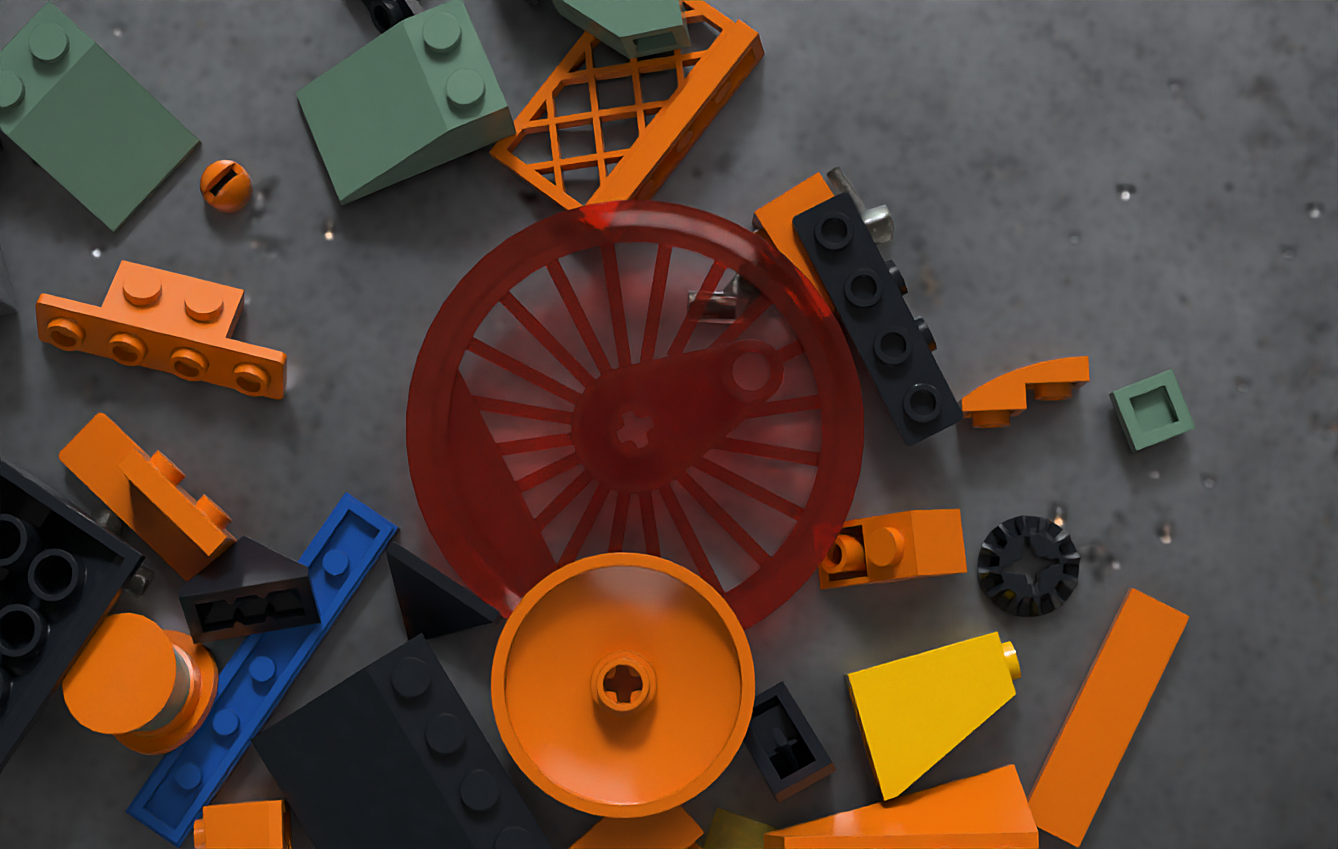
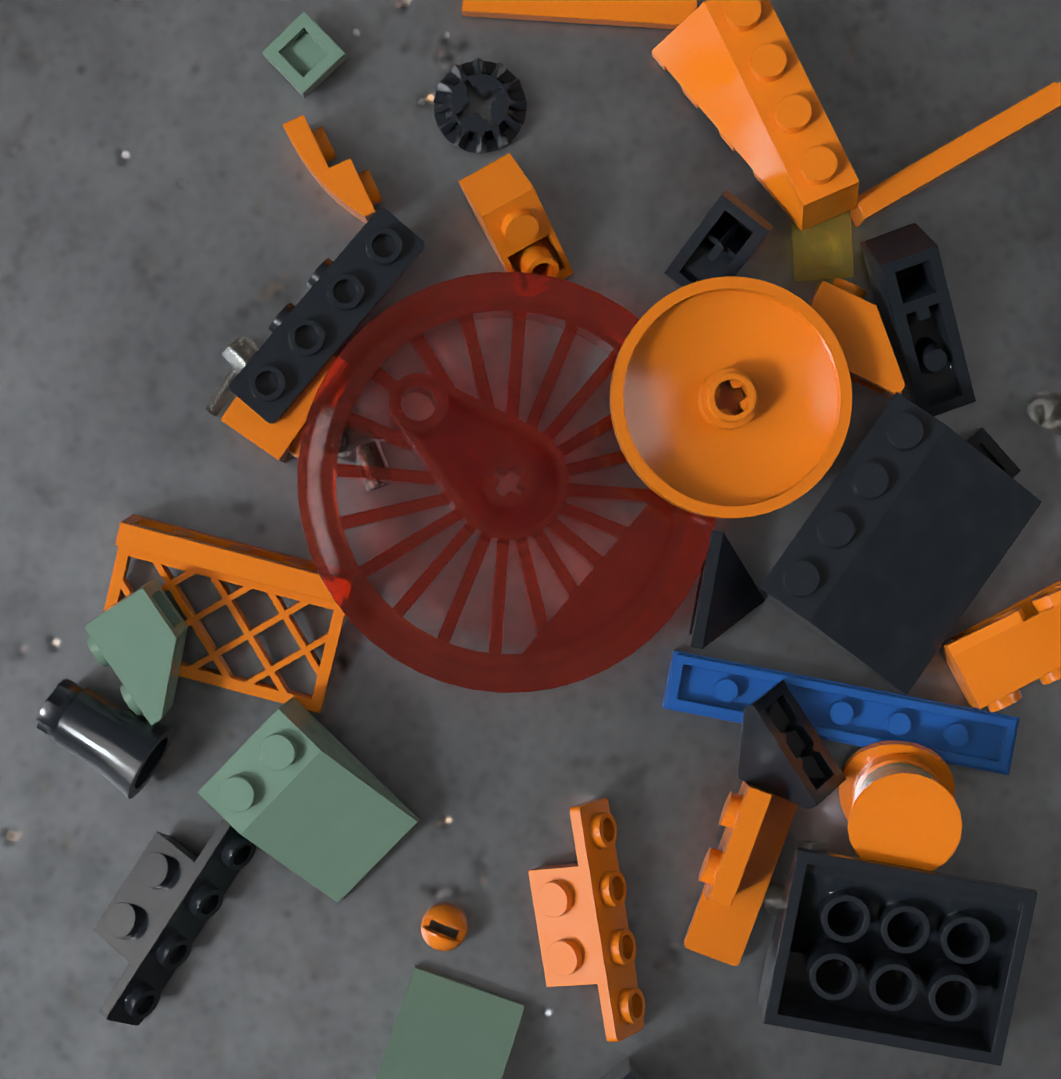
camera: 110 degrees left, 5 degrees up
yellow slope [844,631,1021,801] -> none

